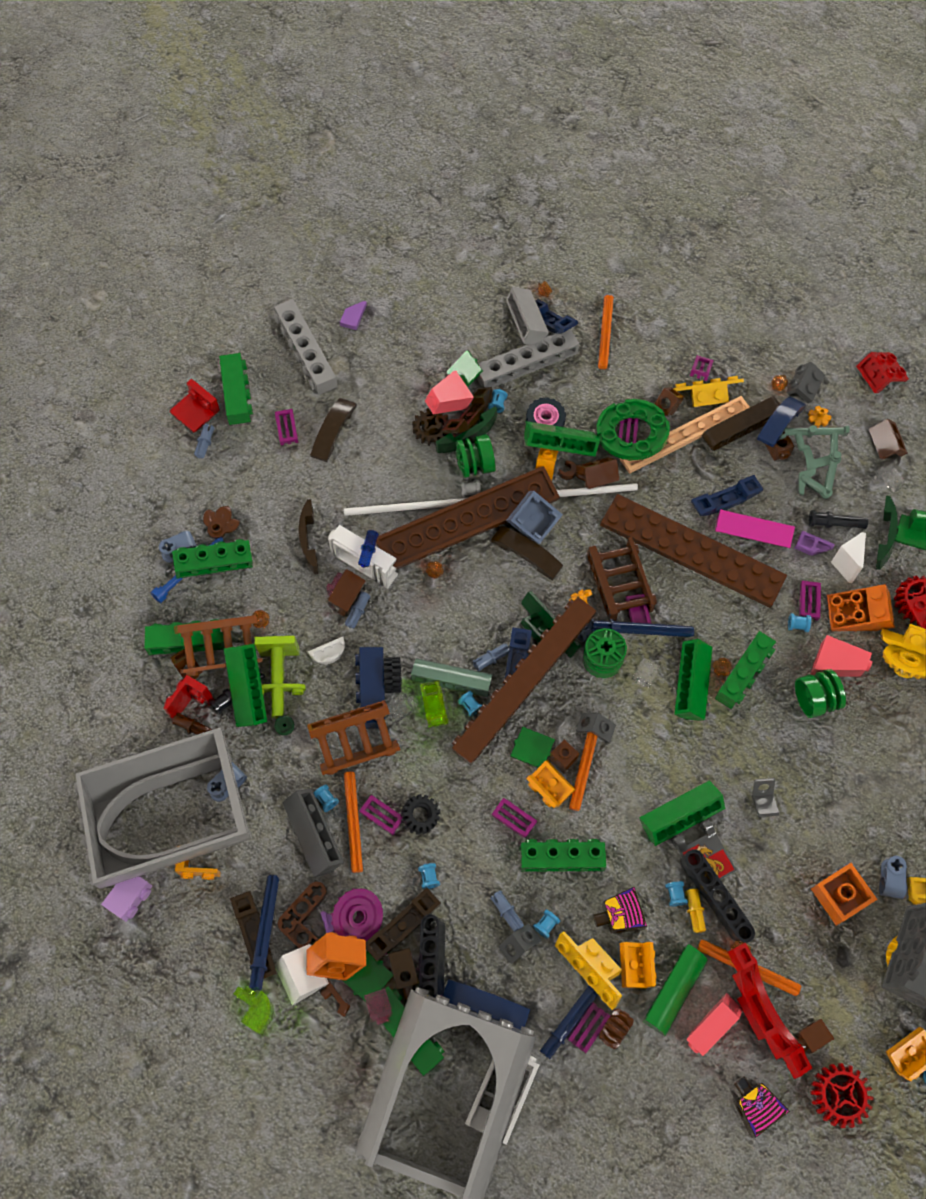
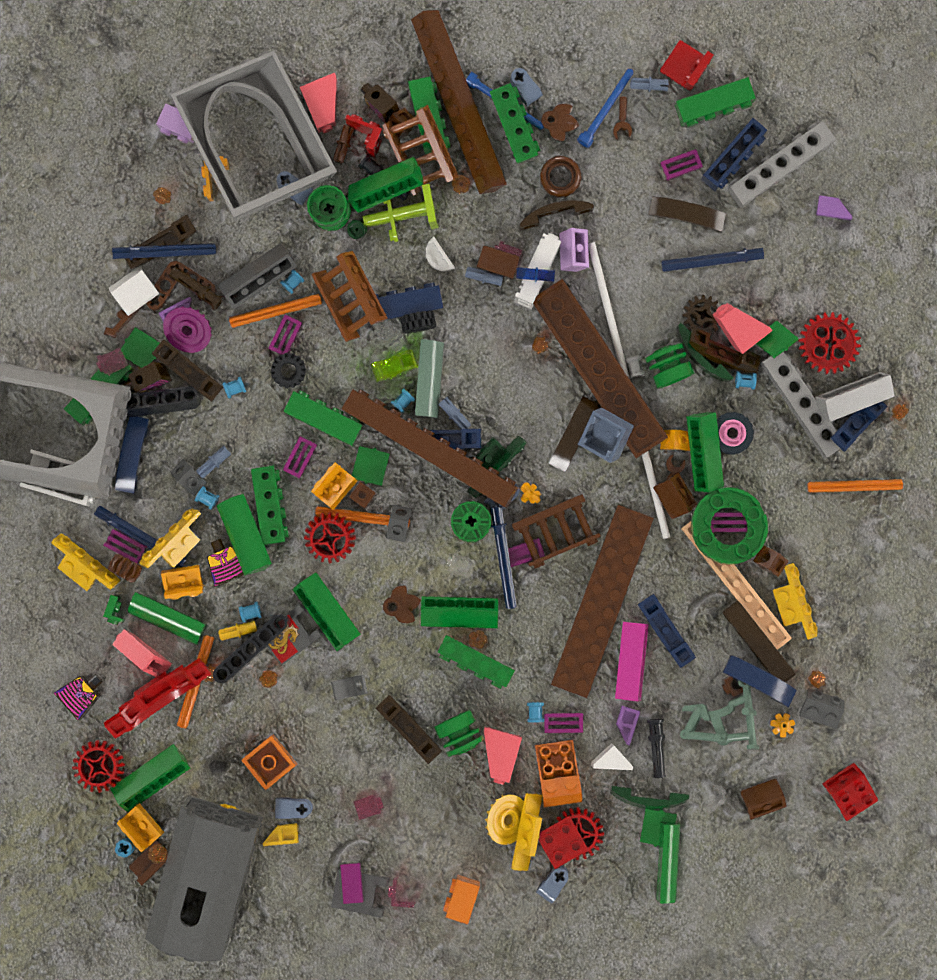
camera: 85 degrees right, 20 degrees up
clear neon green brick [233,986,274,1035] -> none
orange brick [307,932,366,981] -> none
magenta tile [690,355,714,381] -> none
reddish brown brick [794,1019,834,1054] -> none
none -> yellow bracket [51,533,121,591]
none -> green bracket [103,595,125,625]
none -> green brick [110,744,191,813]
none -> clear orange plate [153,187,172,204]
none -> dark brown pin [169,266,224,311]
none -> green brick [217,494,272,576]
none -> clear orange plate [259,670,278,688]
none -> green brick [283,390,363,447]
none -> coral slope [300,73,337,133]
none -> red gear [304,511,356,564]
none -> green wheel [307,185,351,231]
none -> clear pink bracket [354,794,384,820]
none -> dark brown torso [361,83,400,124]
none -> dark brown slope [376,695,442,765]
none -> reddish brown plate [383,585,421,623]
none -> reddish brown brick [411,10,507,194]
none -> reddish brown wheel [540,156,581,198]
none -> lavender brick [559,228,589,272]
none -> blue piece [577,69,633,148]
none -> reddish brown piece [613,97,632,141]
none -> dark blue axle [661,248,764,272]
none -> dark blue brick [701,118,767,191]
none -> red gear [798,312,861,375]

